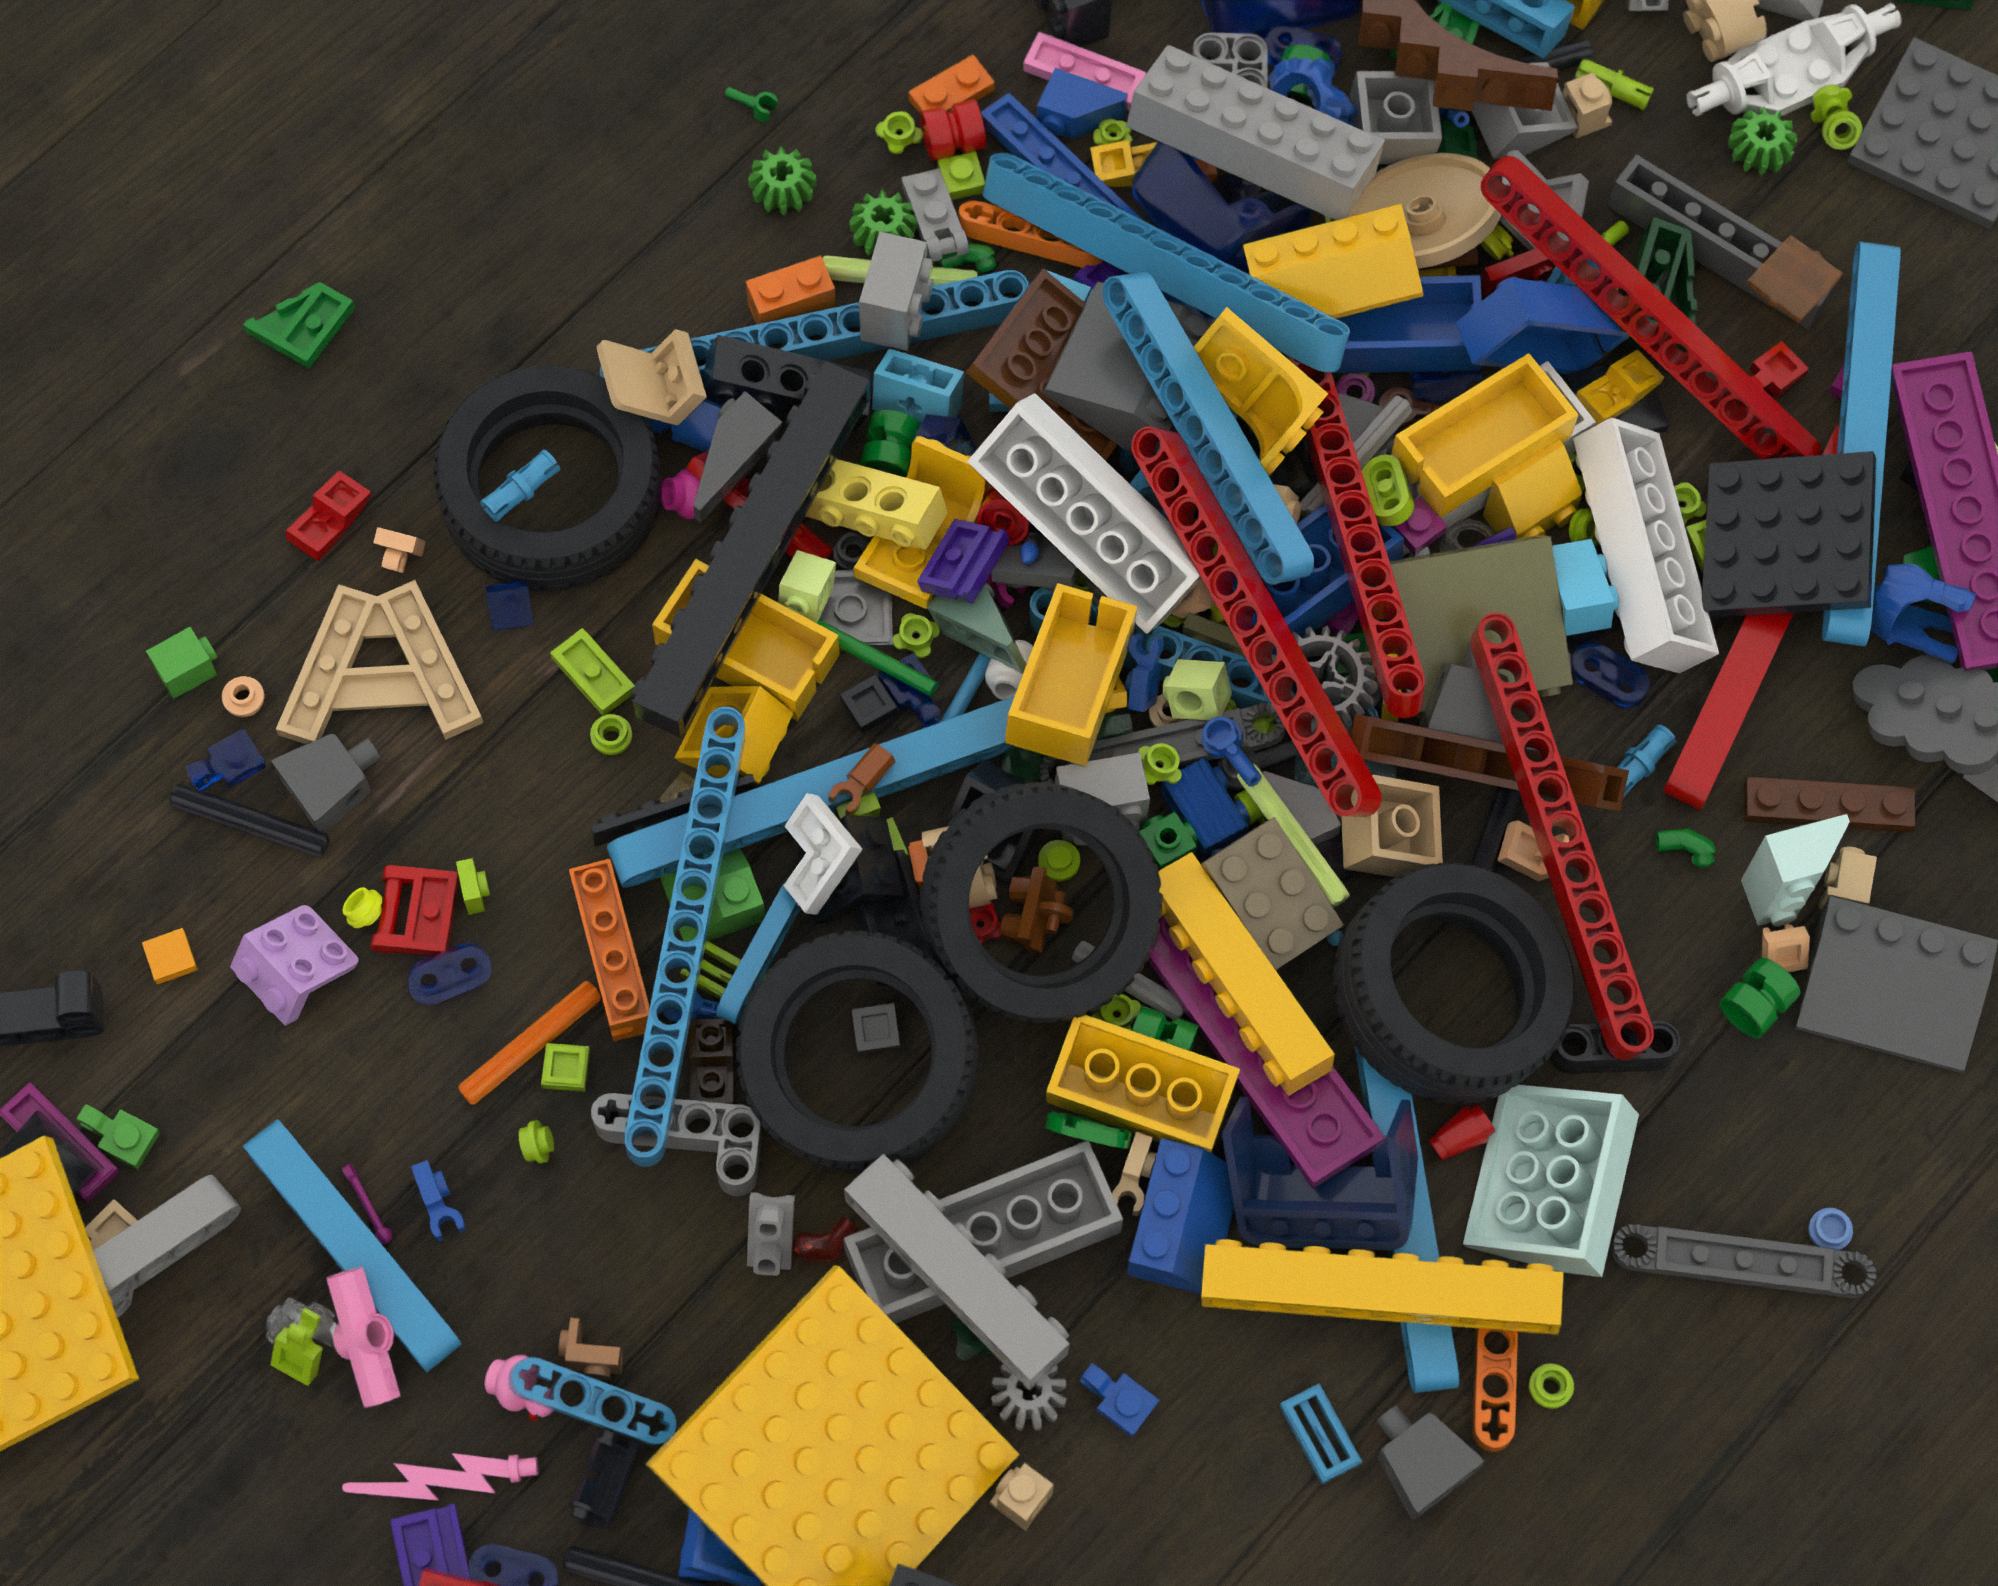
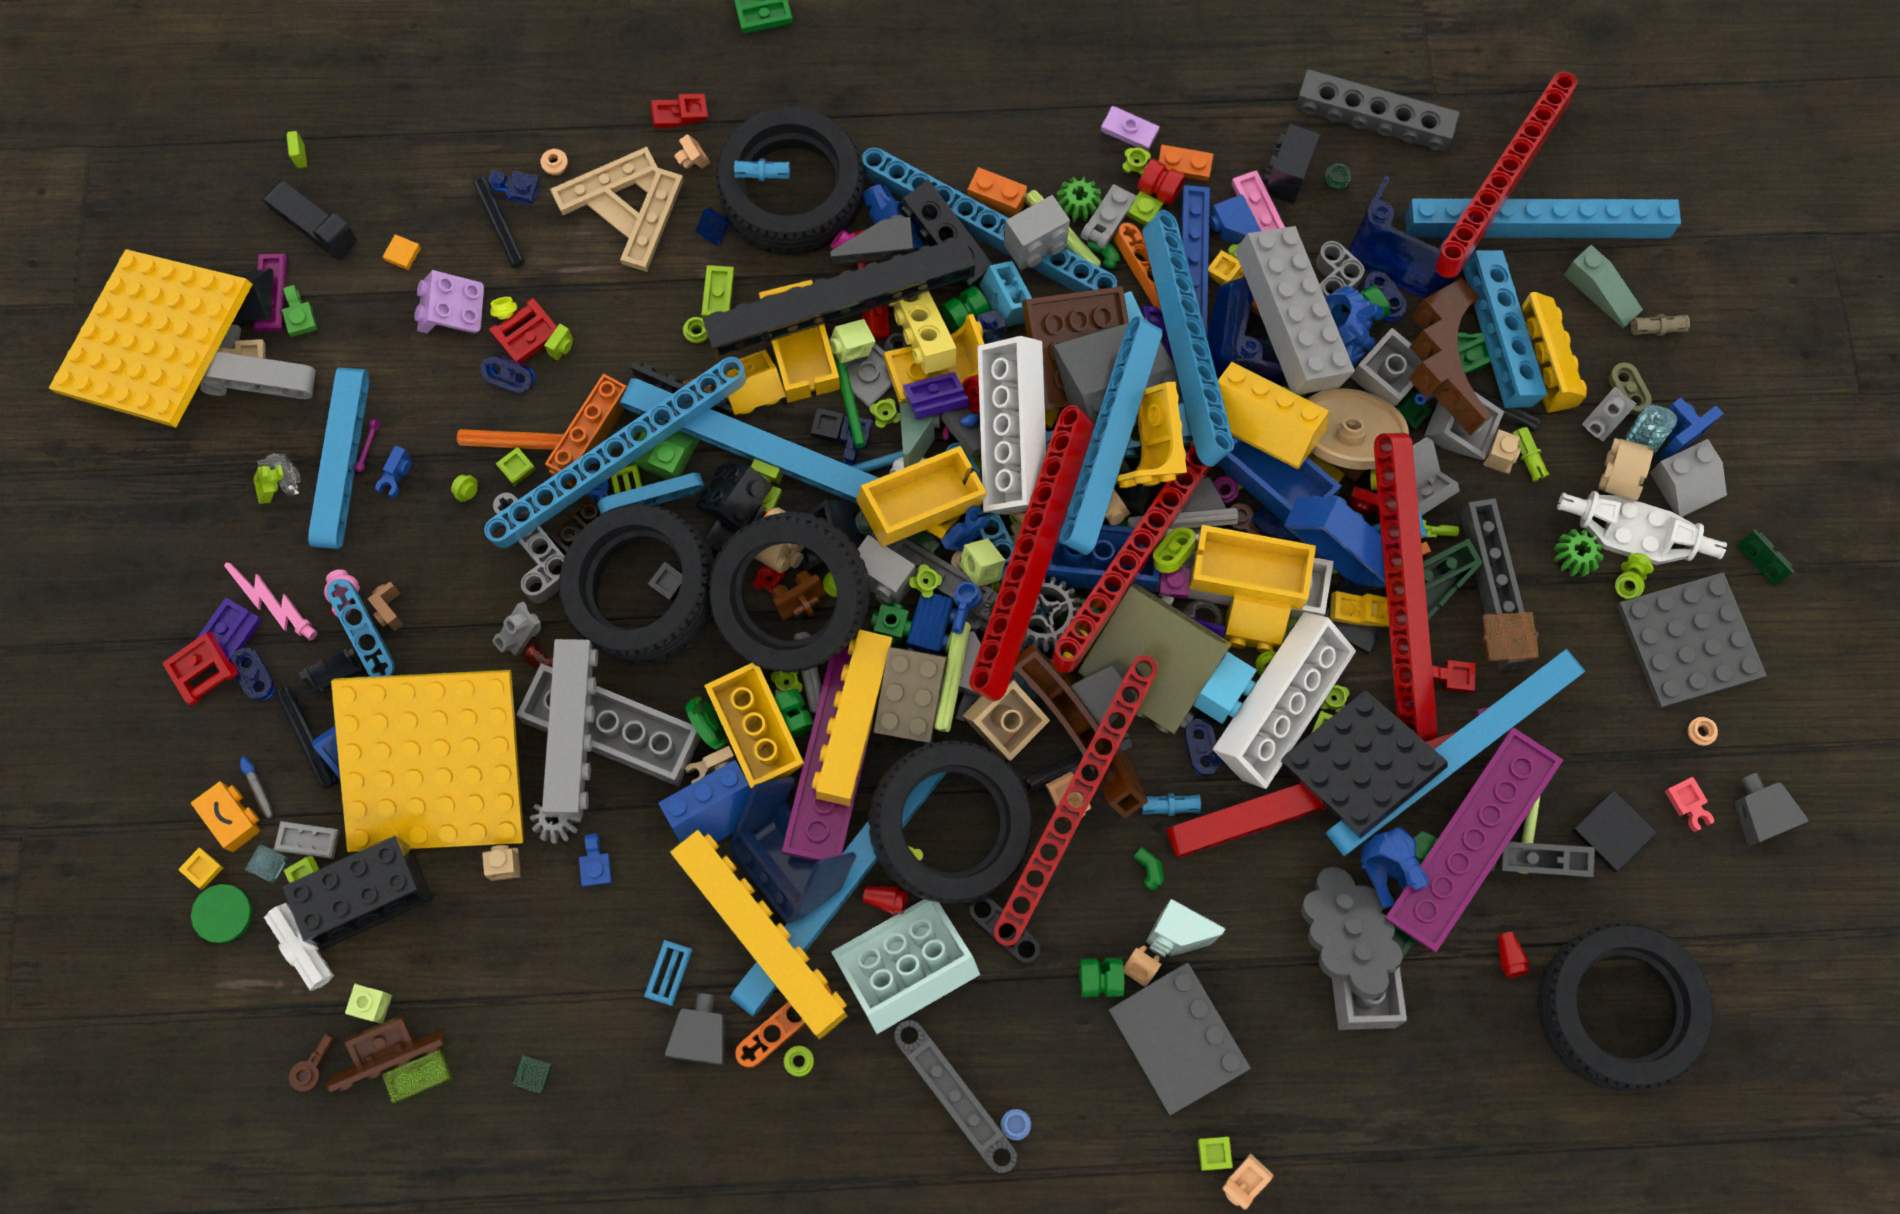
camera: 45 degrees right, 5 degrees up
bright green brick [146,627,218,699] -> none
dark grey torso [271,734,381,833] -> none
bright pink piece [326,1266,401,1407] -> none
tan bracket [597,329,707,426] -> none
green hand [725,87,778,122] -> none
bright green gear [749,146,816,216] -> none
white plate [784,793,862,915] -> none
dark orange bar [828,743,896,815] -> none
reddish brown plate [1744,777,1915,832] -> none
tan brick [1818,847,1877,909] -> none
none -> lavender plate [1101,106,1160,151]

